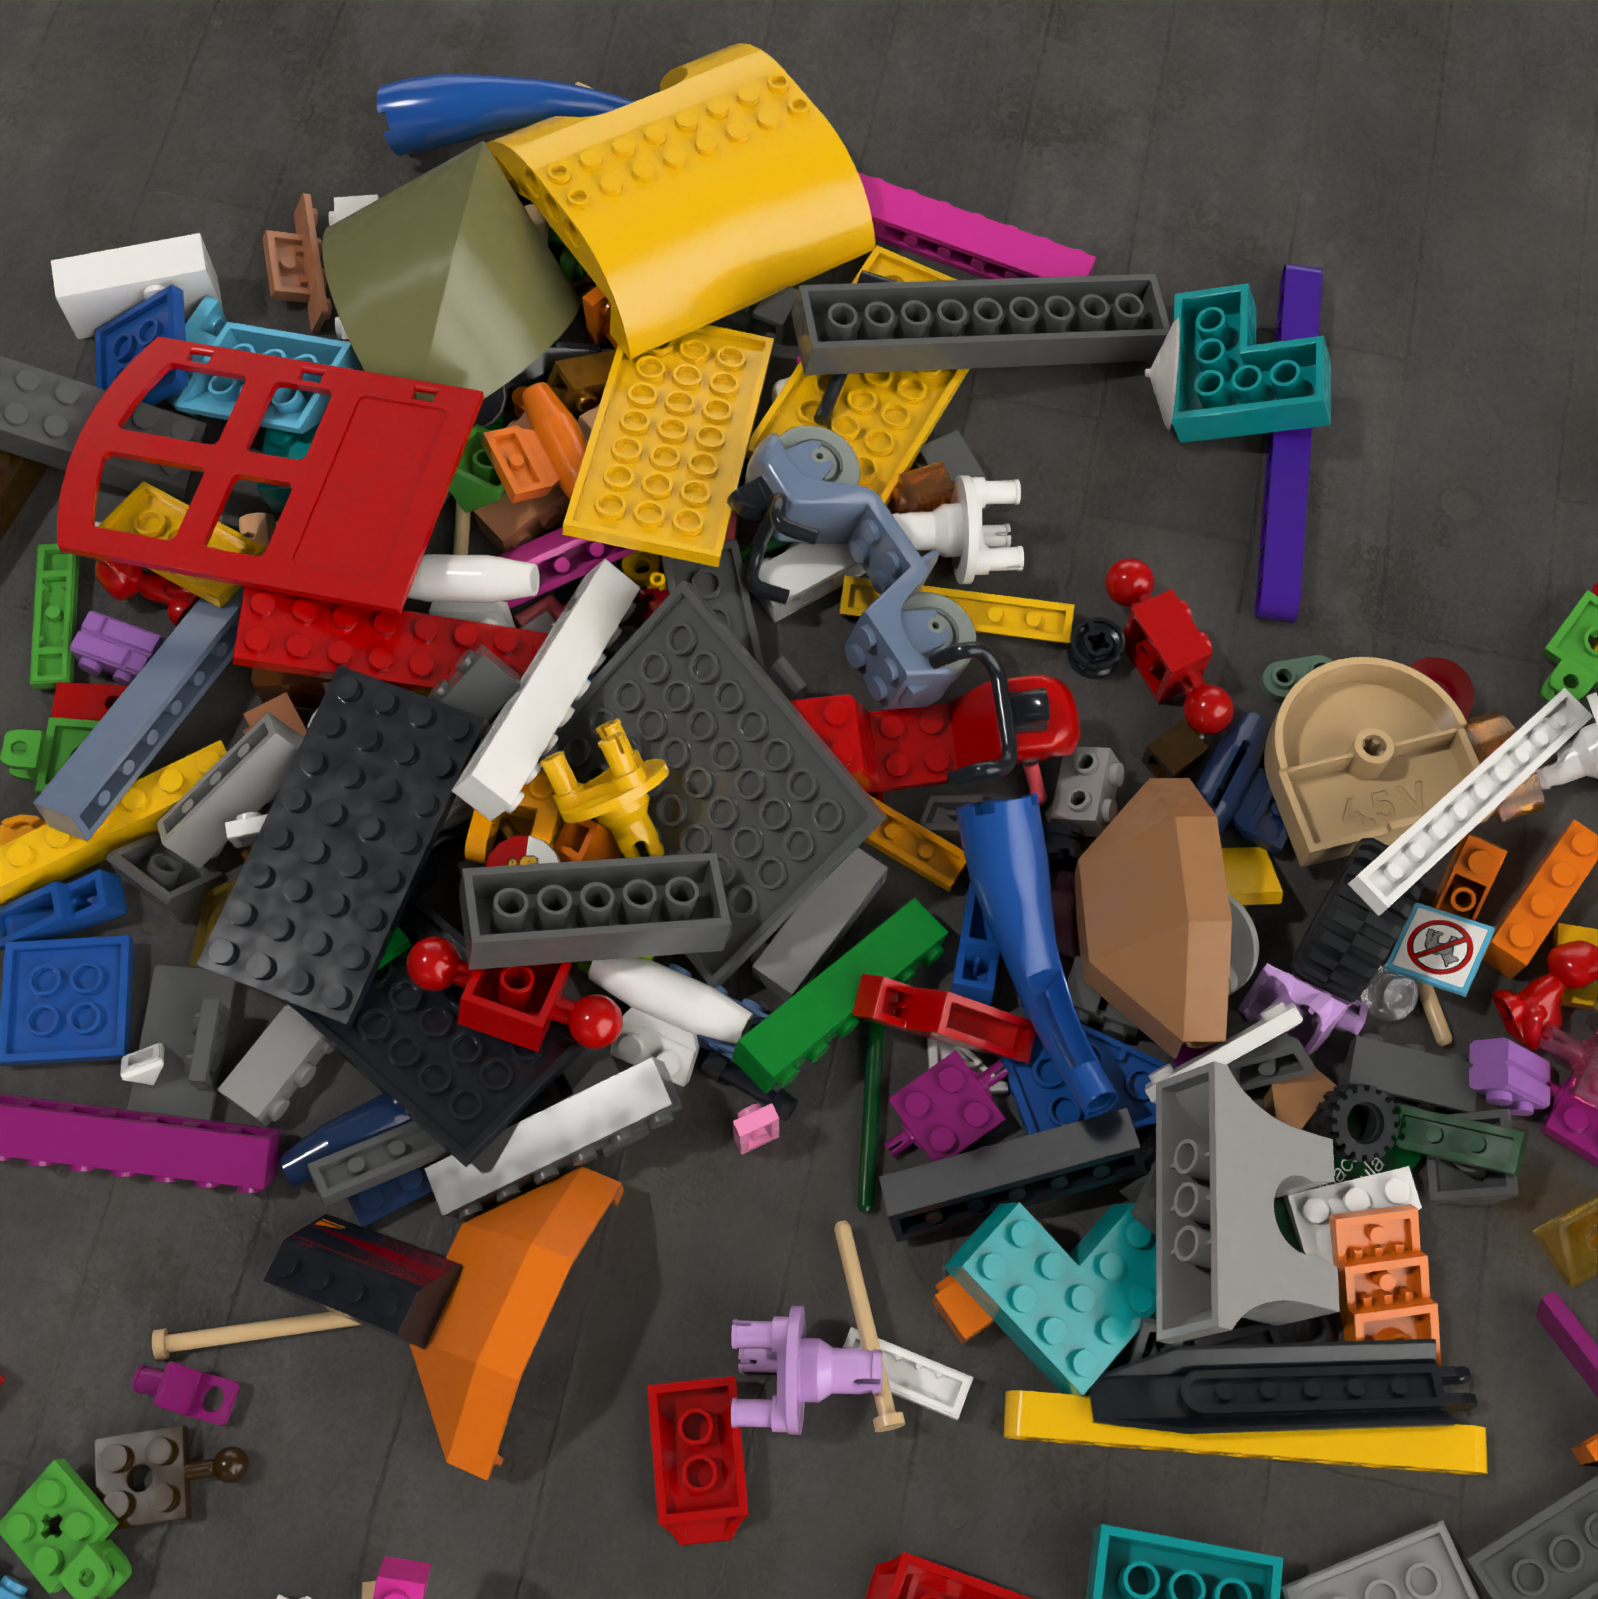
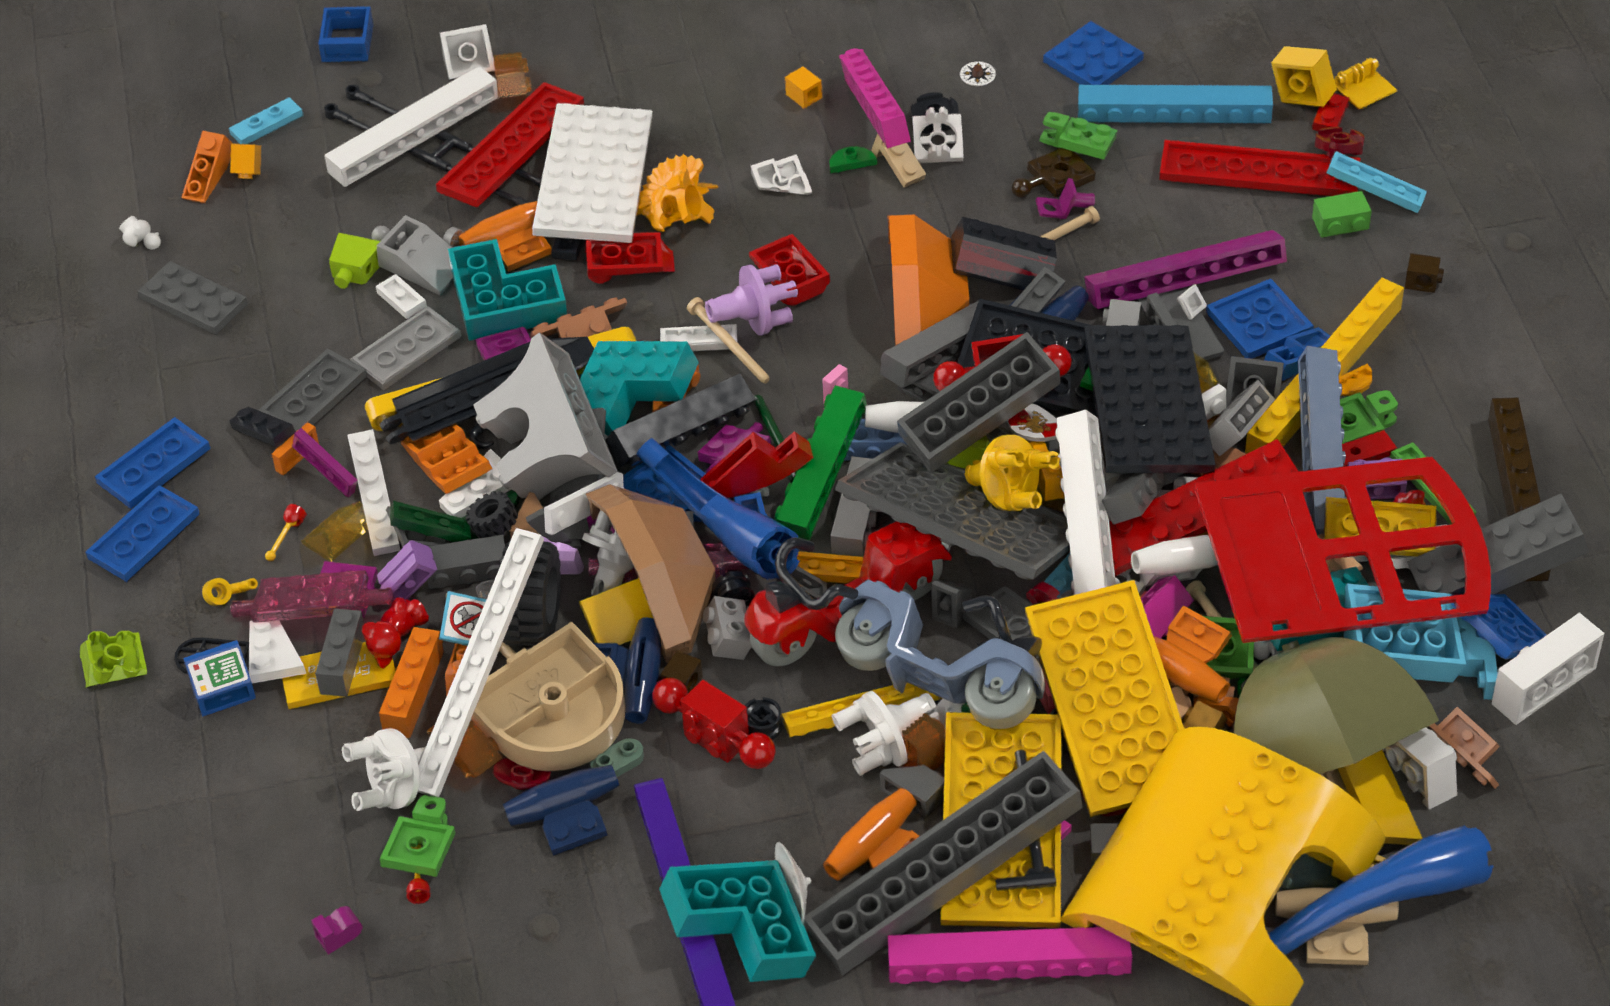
camera: 160 degrees right, 20 degrees down
none -> white plate [347,429,400,556]
none -> magenta tile [476,327,531,360]
none -> dark blue plate [503,764,619,855]
none -> nougat bracket [530,297,627,338]
none -> orange plate [823,788,920,881]

